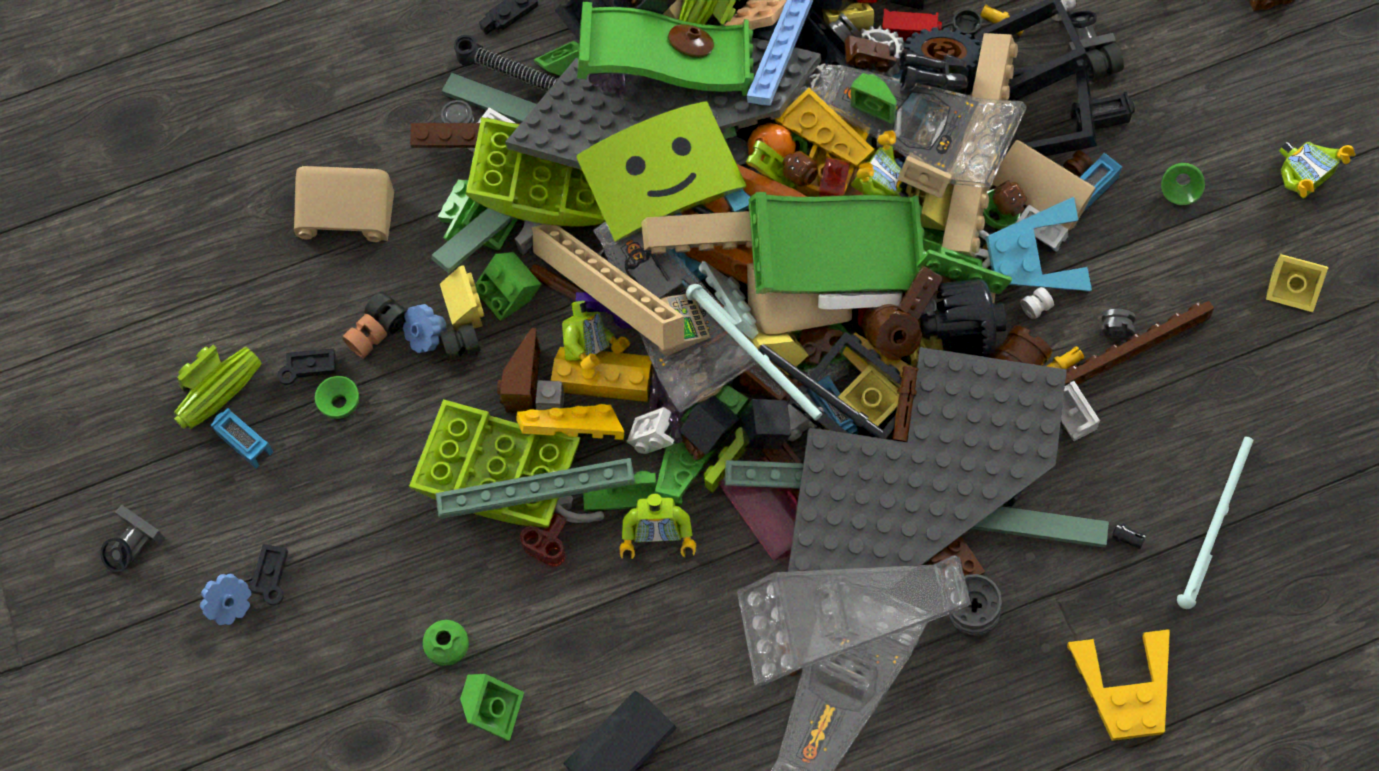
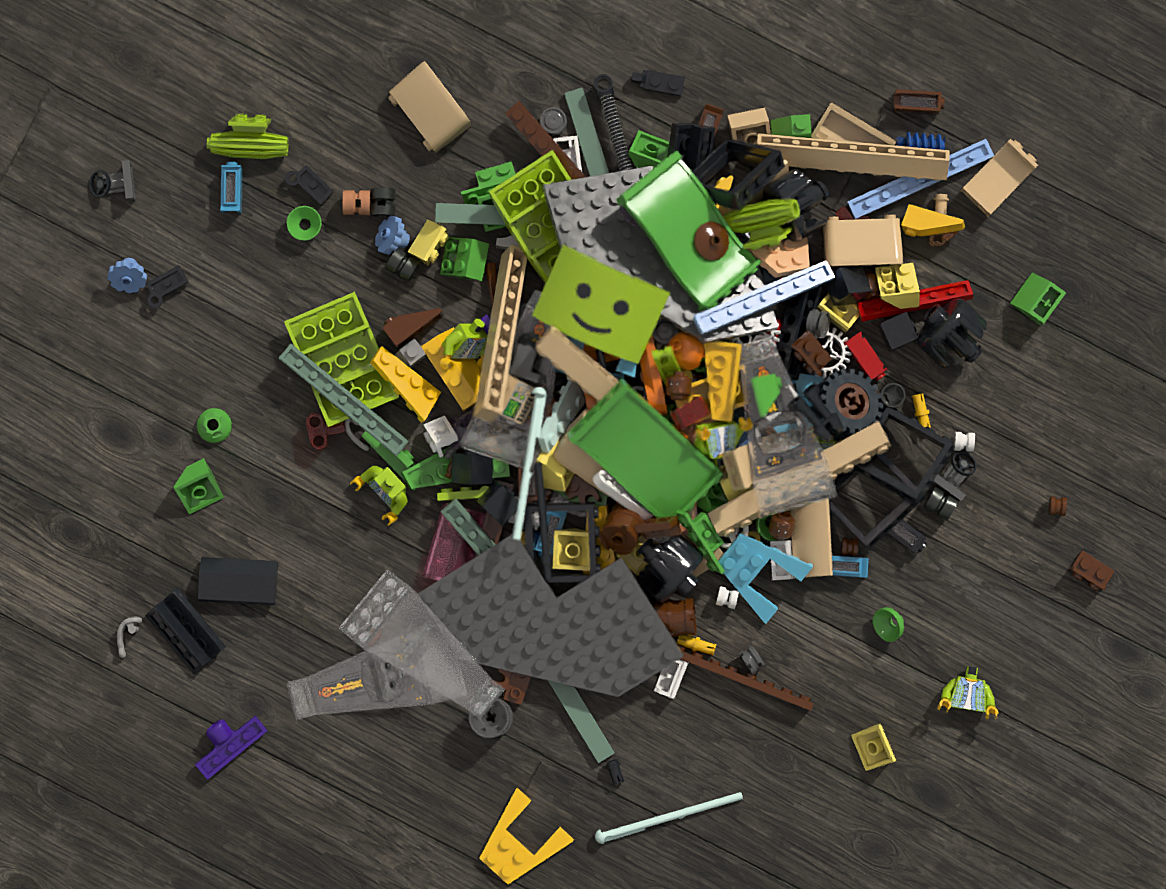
camera: 45 degrees right, 20 degrees up
reddish brown pin [892,366,919,442] -> none

